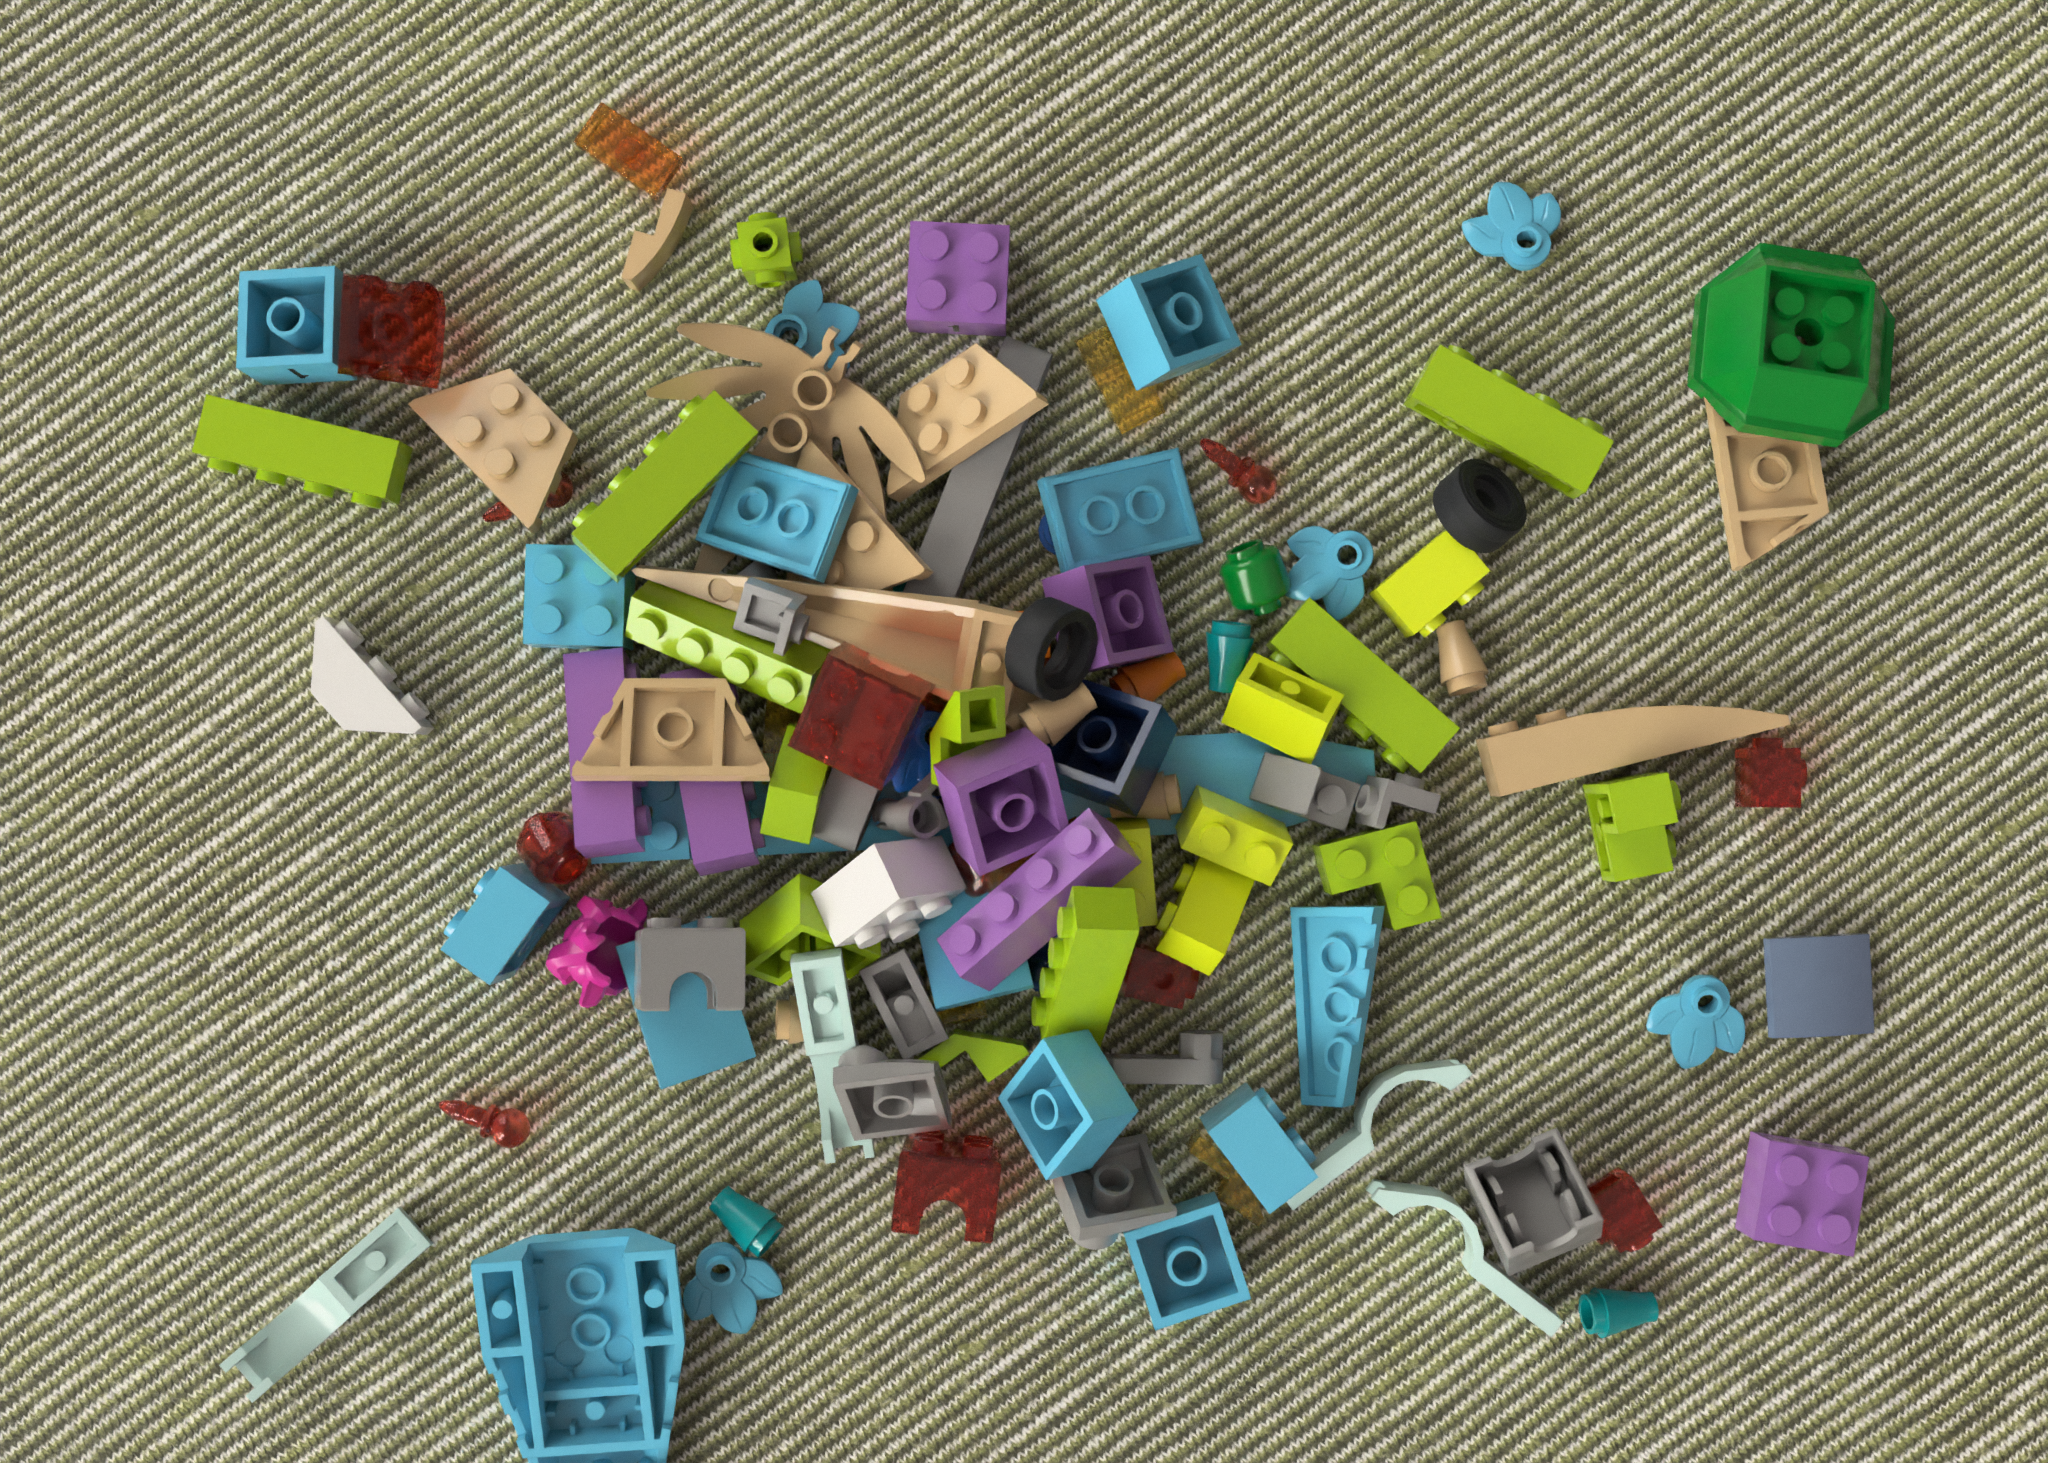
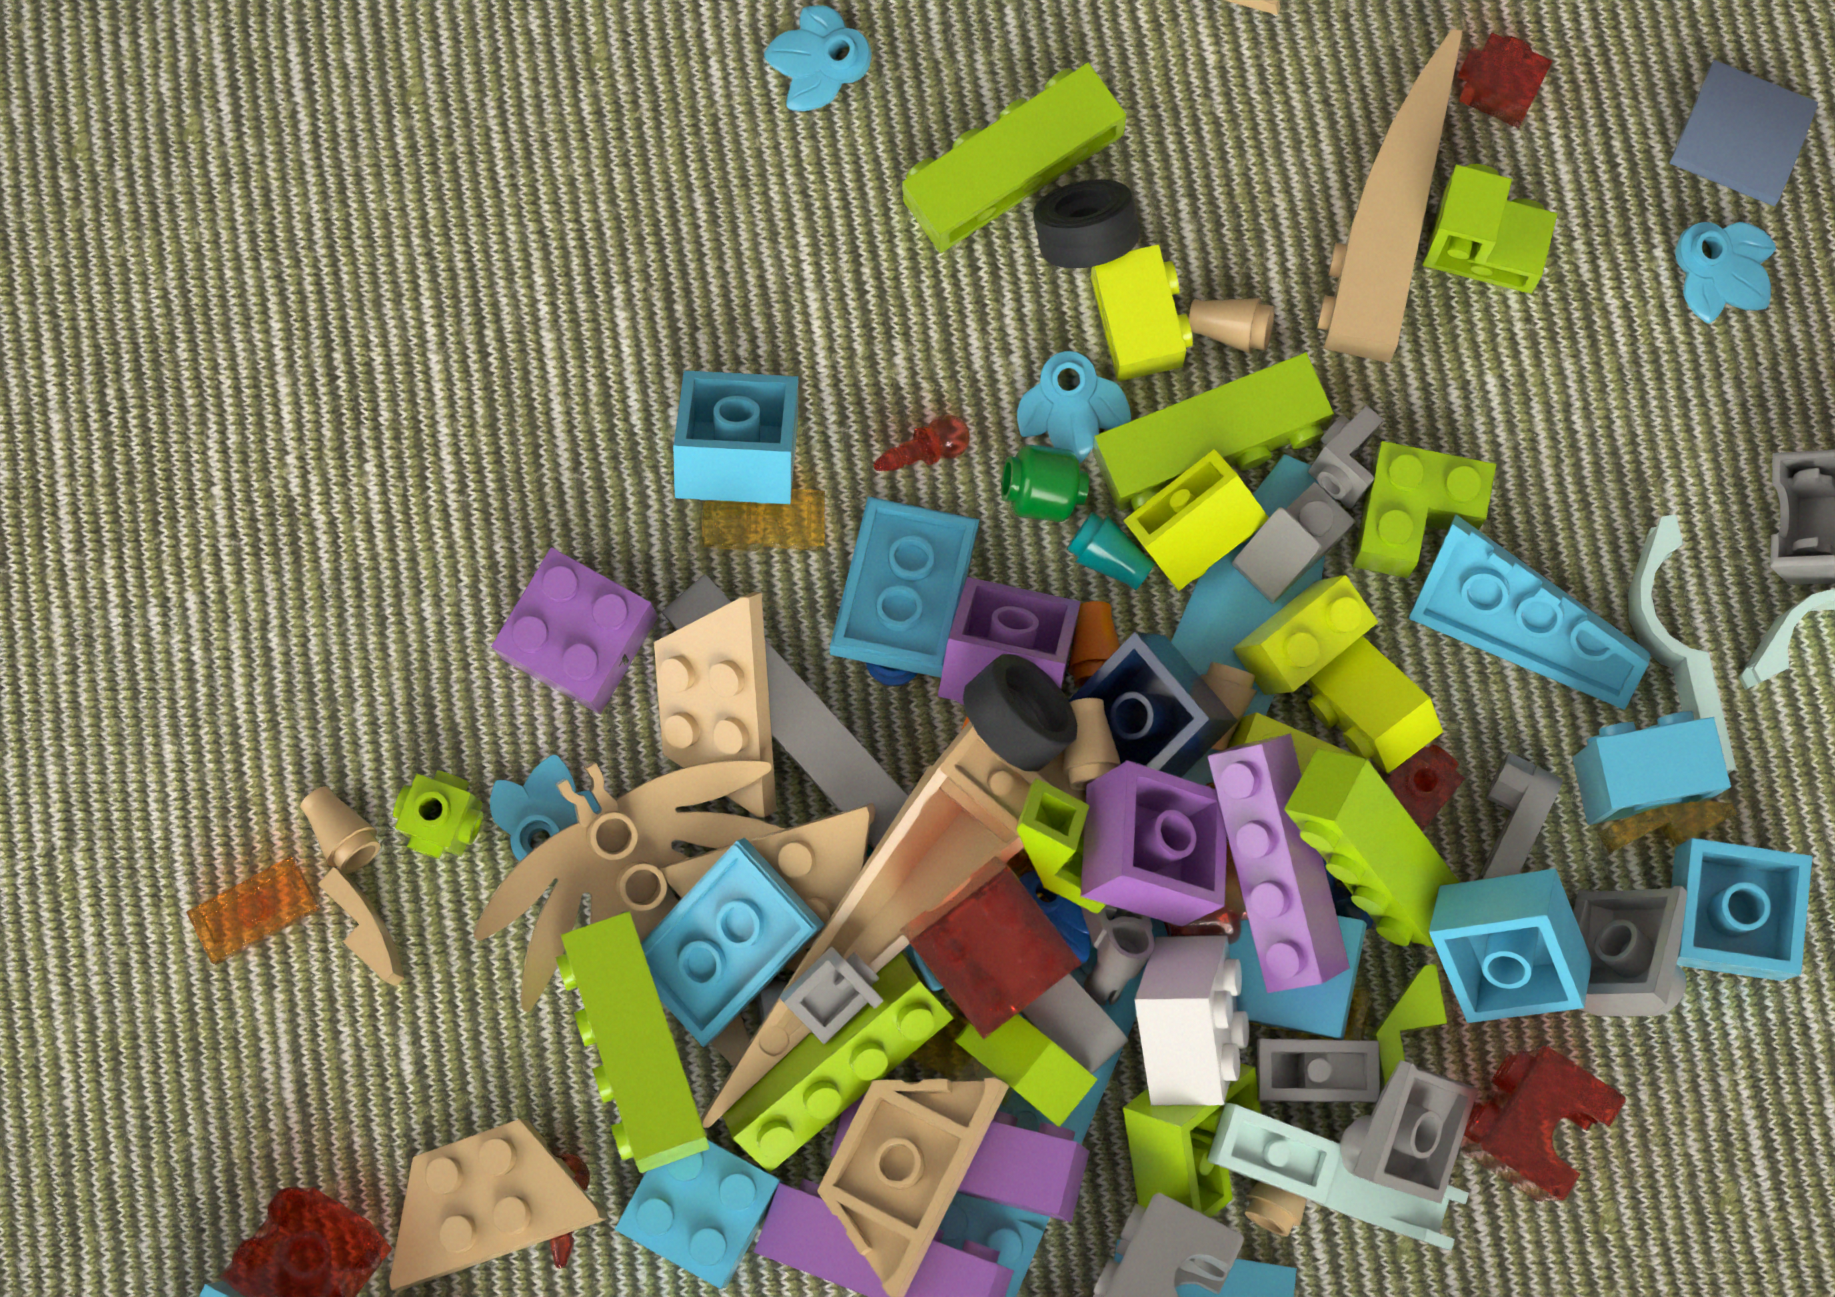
camera: 55 degrees left, 10 degrees down
none -> tan cone [300,786,380,874]

